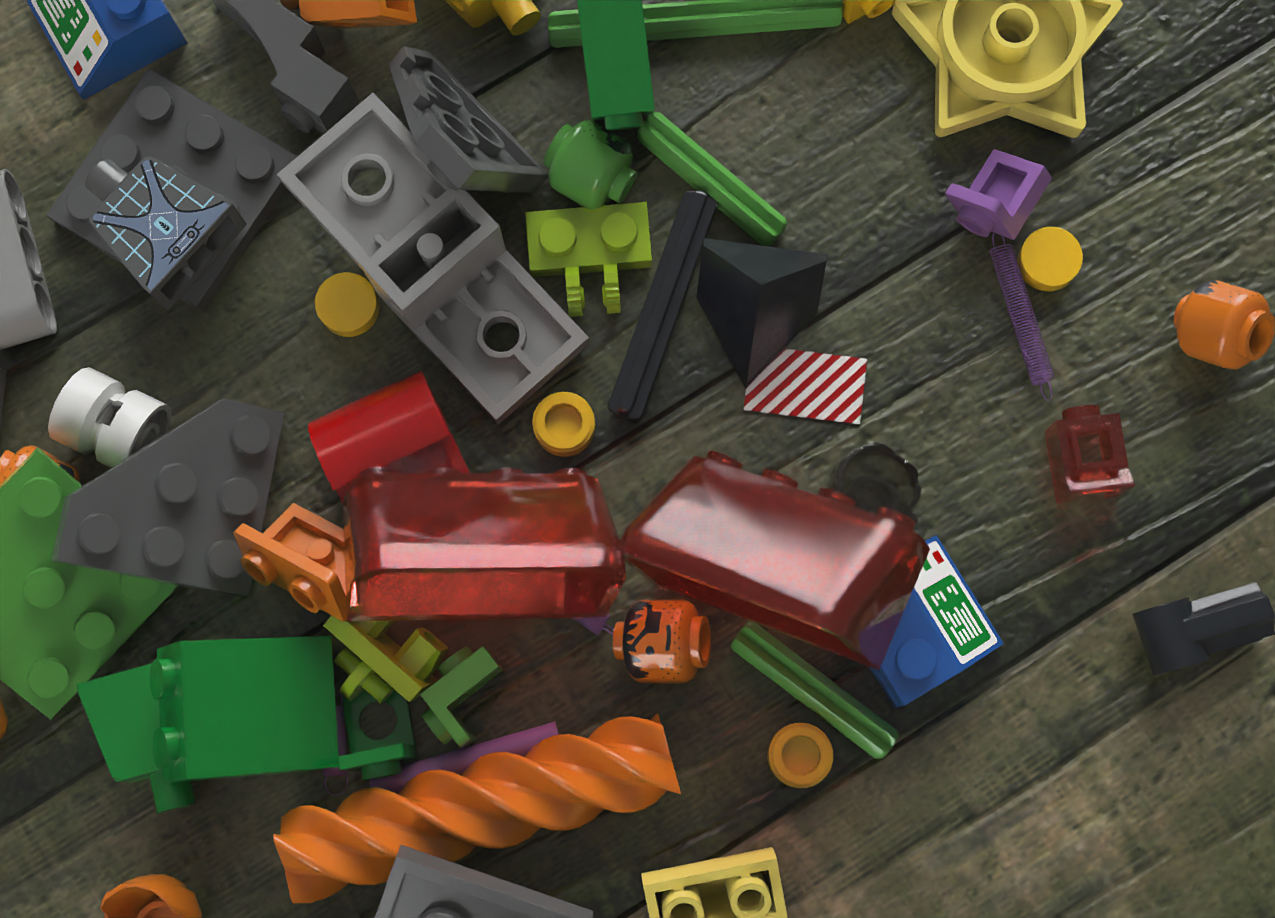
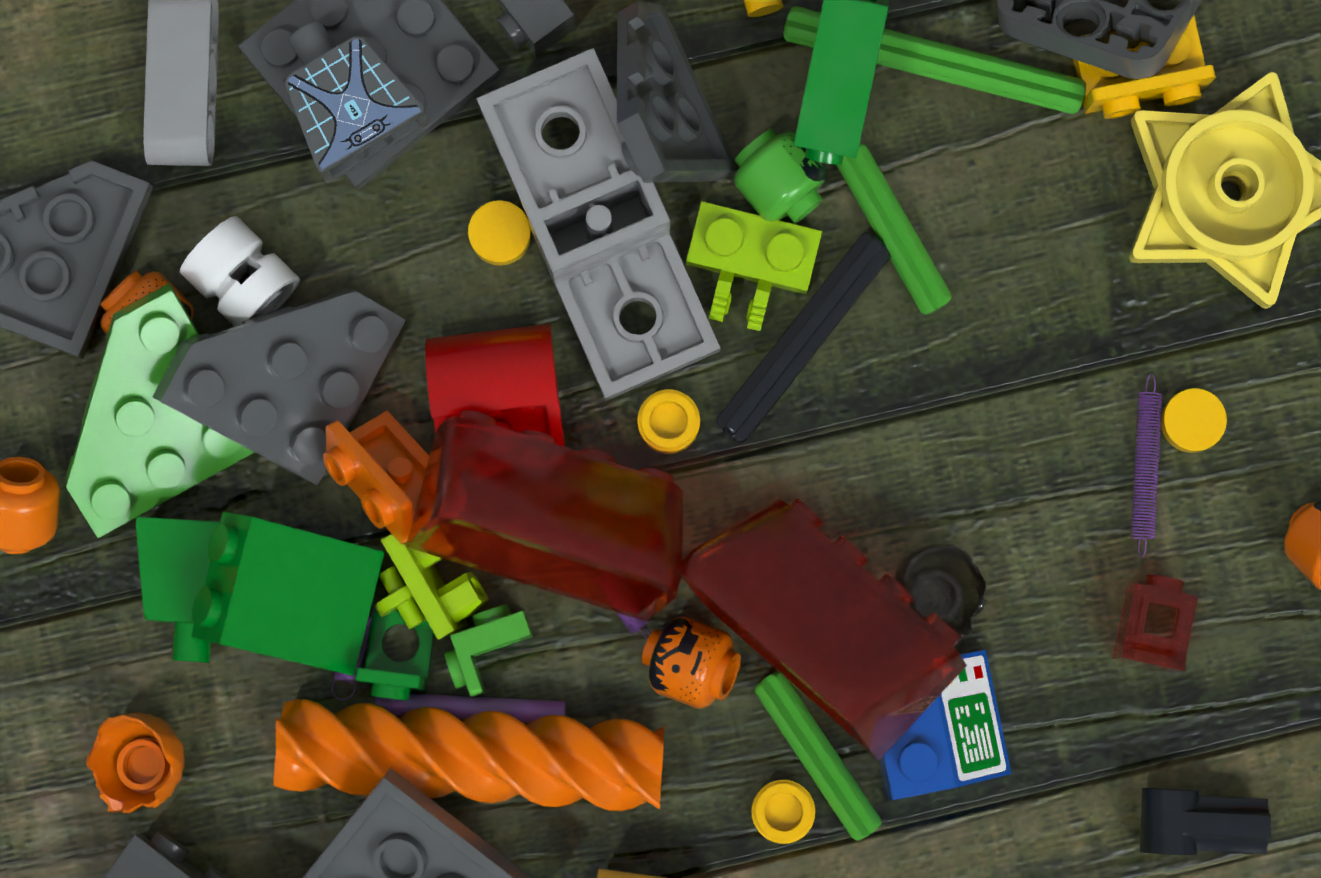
camera: 15 degrees right, 5 degrees up
black slope [696,238,827,389] -> none
sticker [744,349,867,424] -> none
medium lavender bracket [945,149,1052,240] -> none

